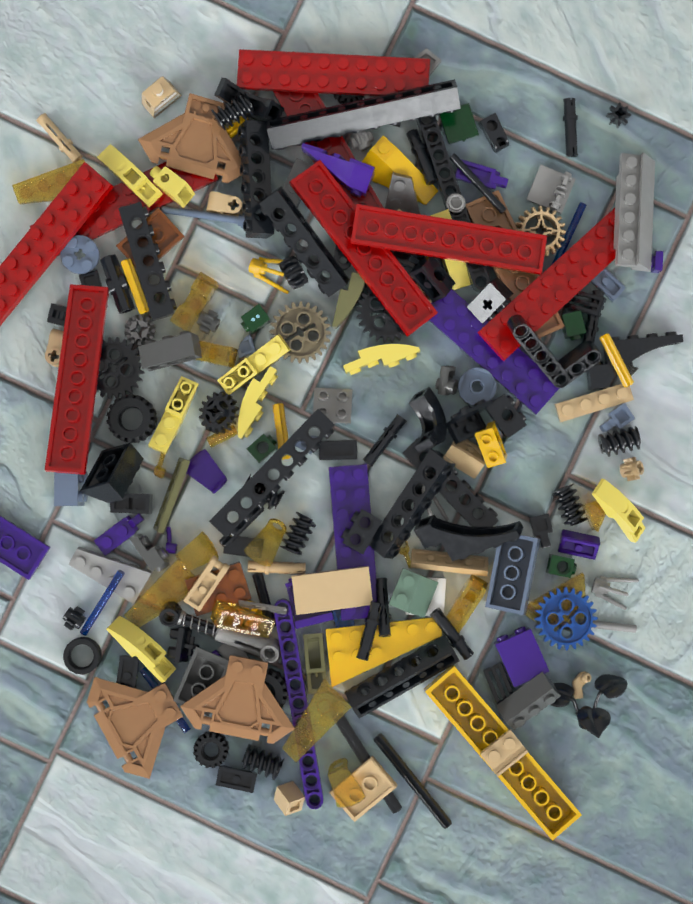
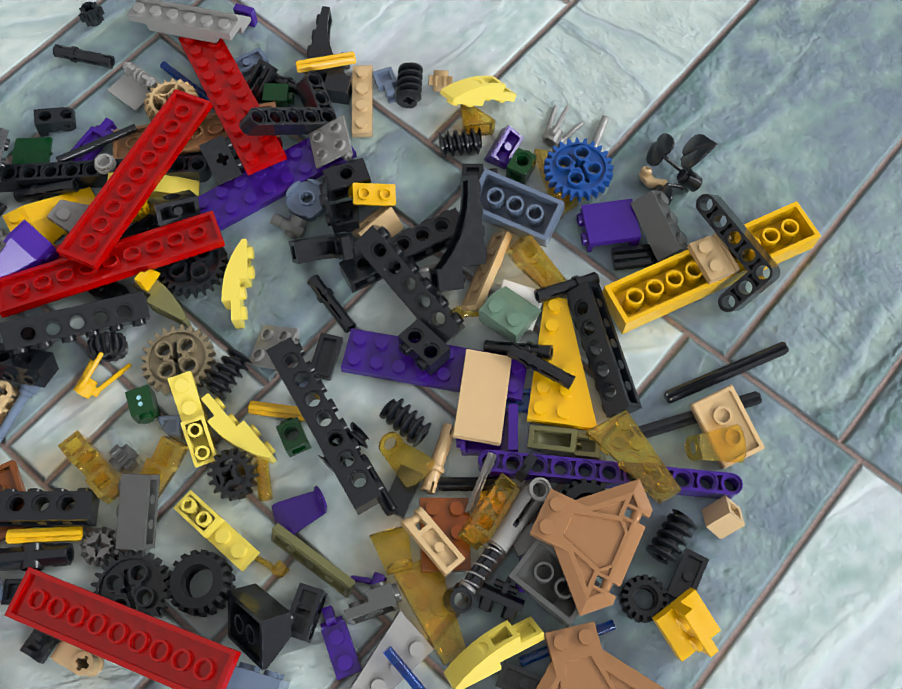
camera: 70 degrees left, 20 degrees down
none -> yellow tile [134,269,160,292]
none -> black piece [204,348,253,400]
none -> light grey hinge [309,115,353,169]
none -> black tile [515,453,538,483]
none -> yellow bracket [652,587,721,662]
none -> black beam [696,194,780,312]

